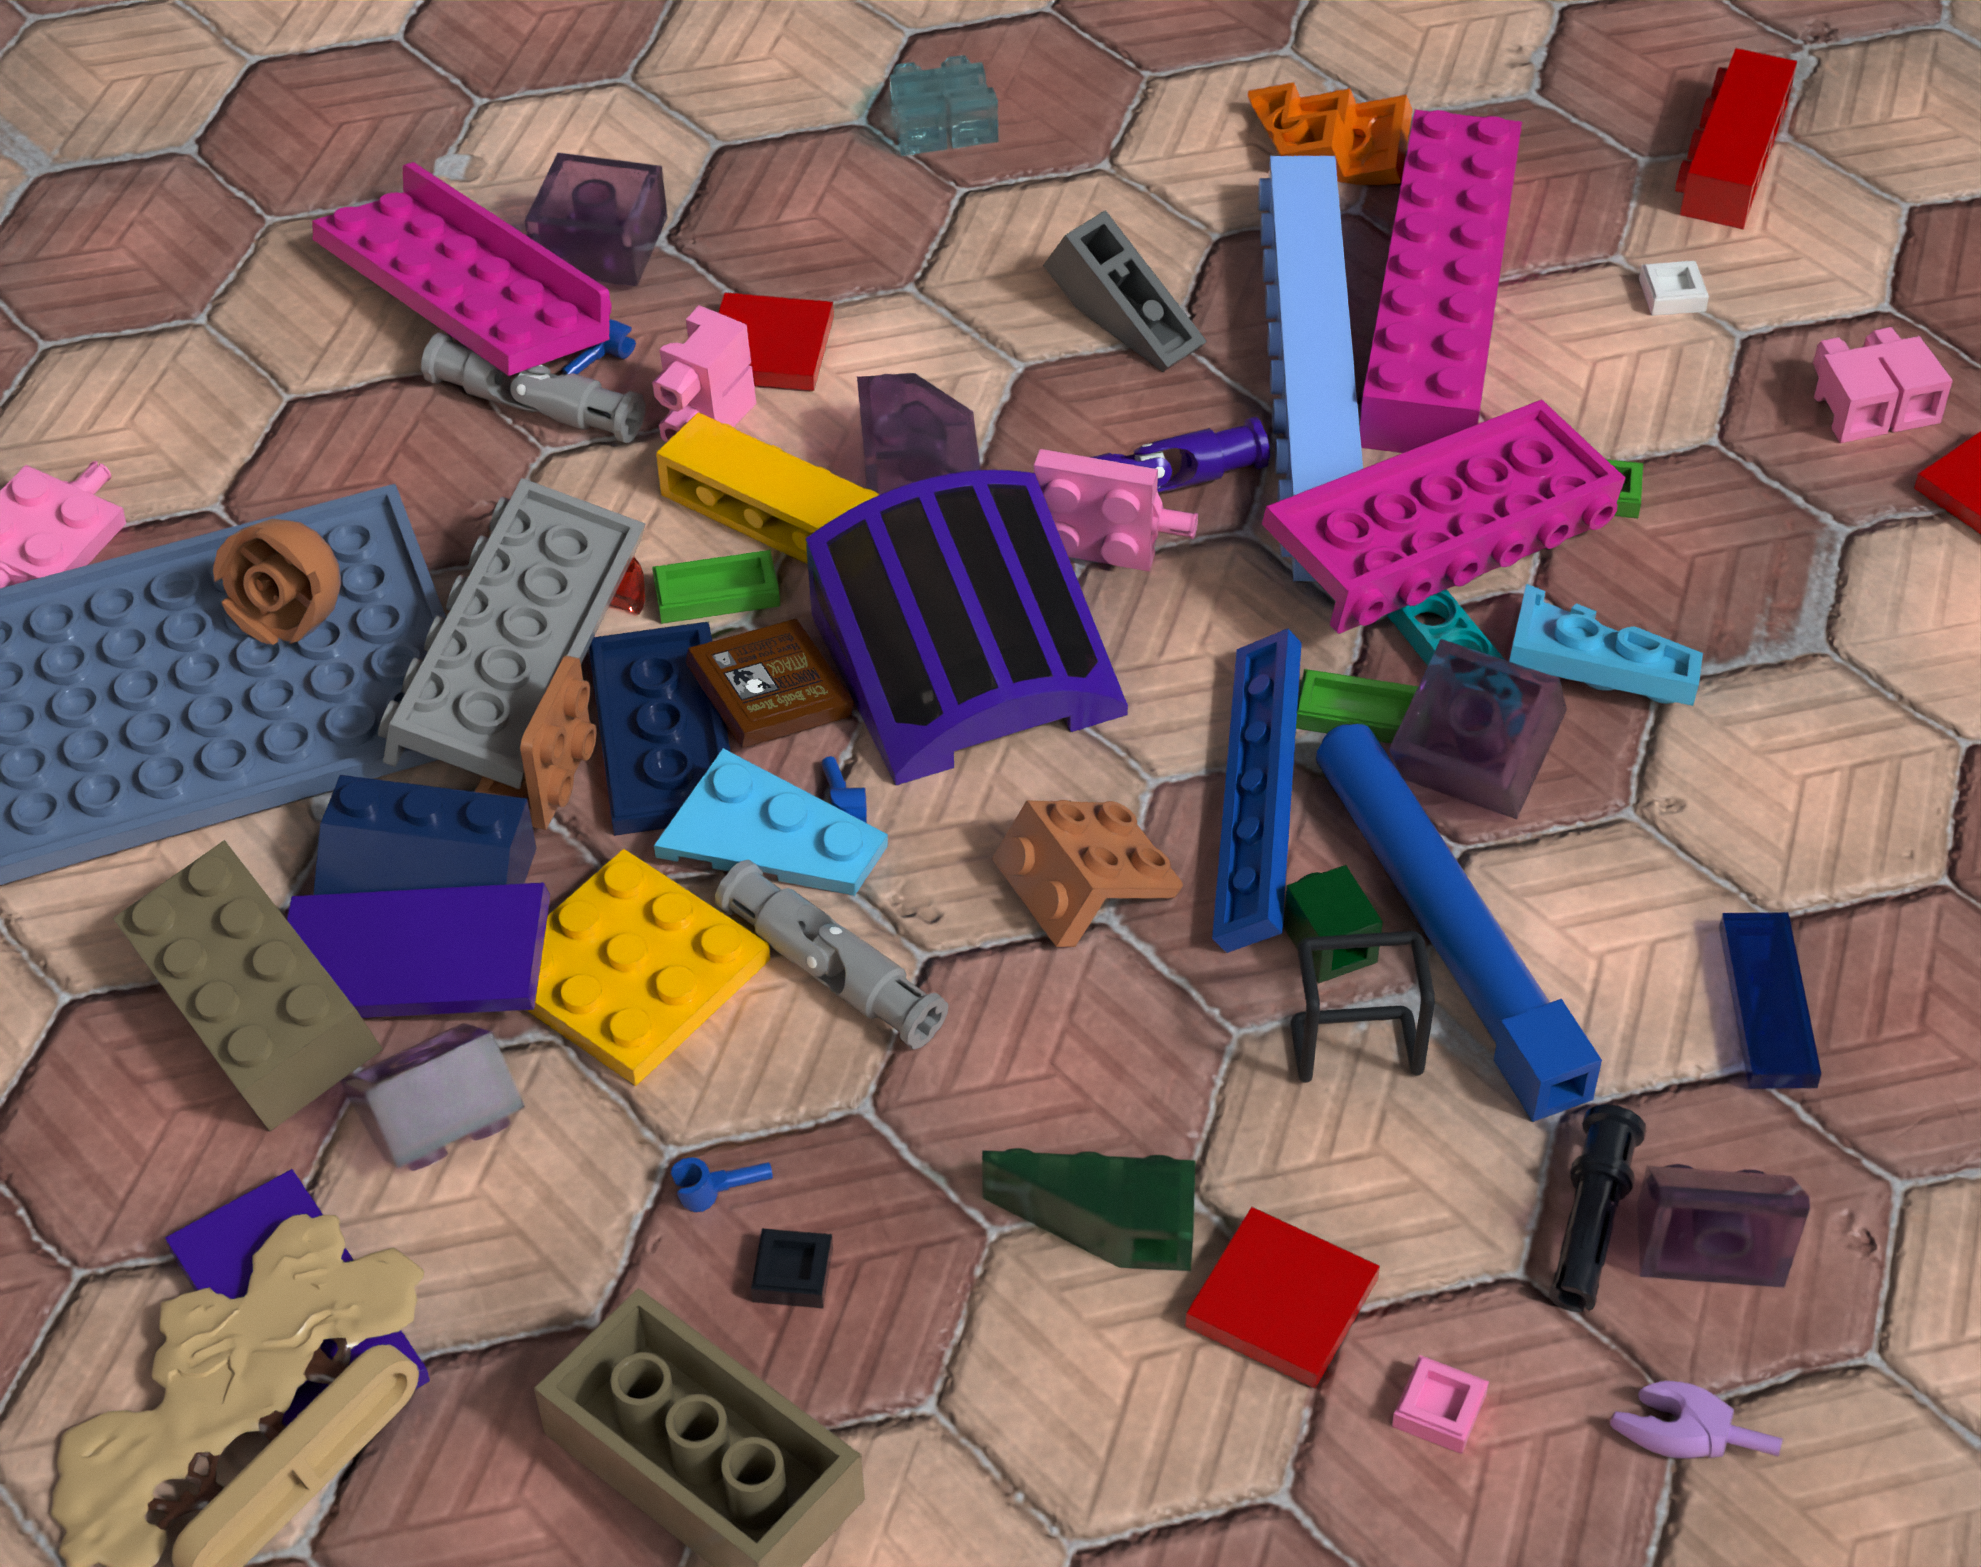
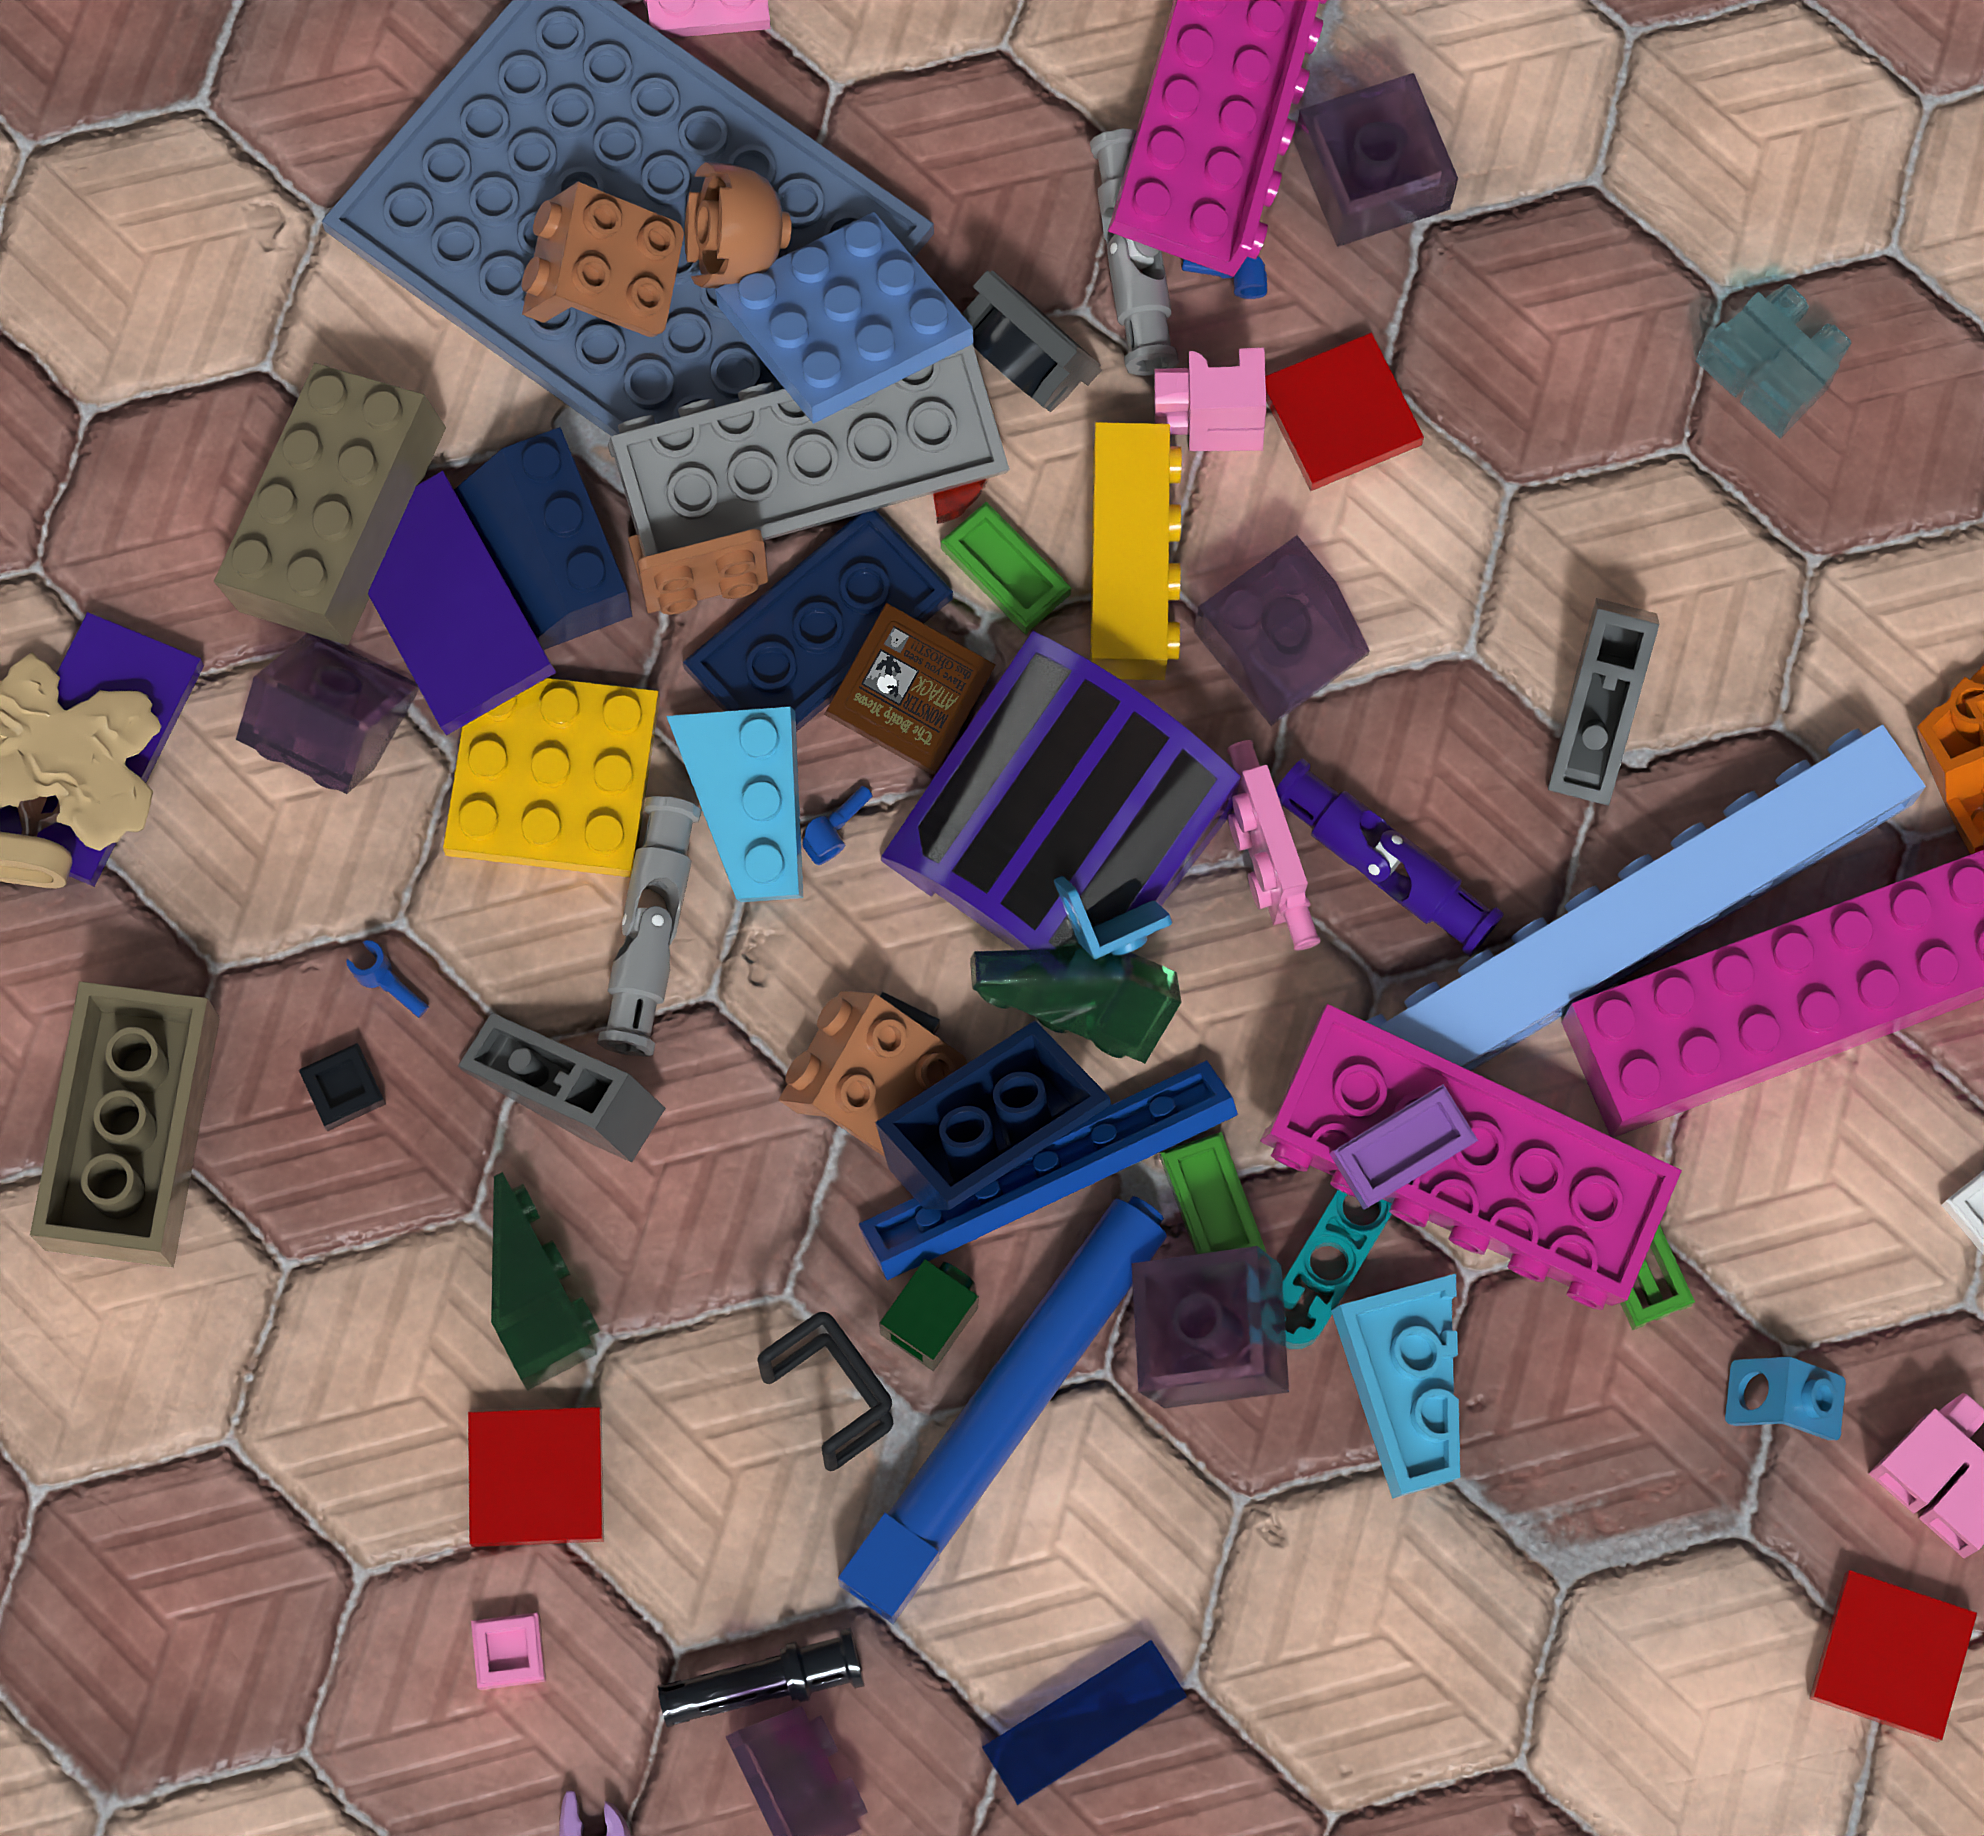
camera: 55 degrees right, 25 degrees up
none -> dark grey slope [458,1013,666,1163]
none -> nougat bracket [521,182,684,337]
none -> medium blue plate [715,212,974,424]
none -> dark blue slope [875,1020,1111,1210]
none -> dark grey piece [962,270,1102,412]
none -> clear green slope [970,948,1182,1064]
none -> dark azure bracket [1054,876,1173,959]
none -> medium lavender tile [1329,1084,1478,1210]
none -> dark azure bracket [1725,1357,1846,1440]

